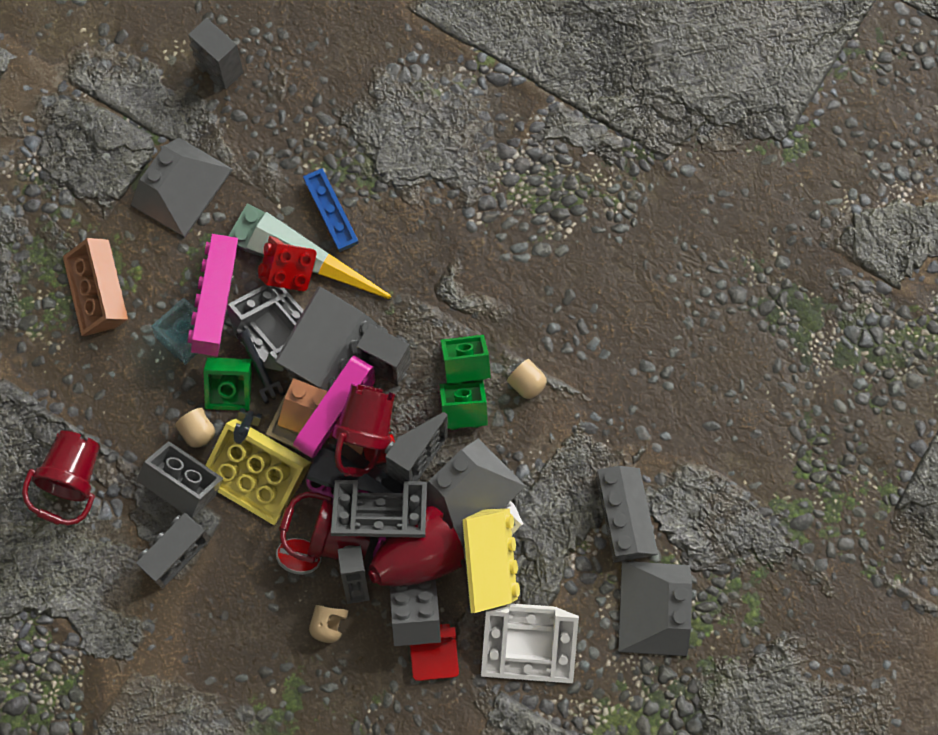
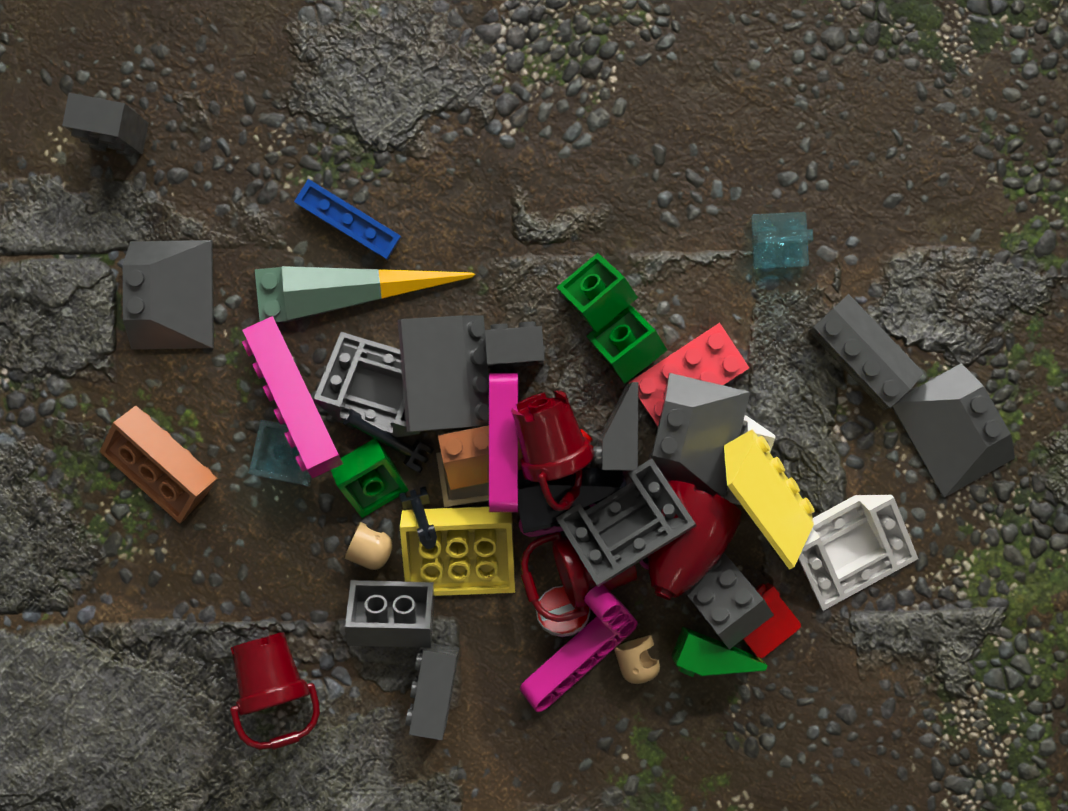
camera: 25 degrees left, 15 degrees up
red bracket [258,236,317,291] -> none
dark grey slope [338,545,370,604] -> none
tan helmet [507,359,547,399] -> none
none -> dark pink beam [520,585,638,712]
none -> coral plate [628,323,749,428]
none -> green slope [671,626,768,677]
none -> clear light blue bracket [751,212,813,269]

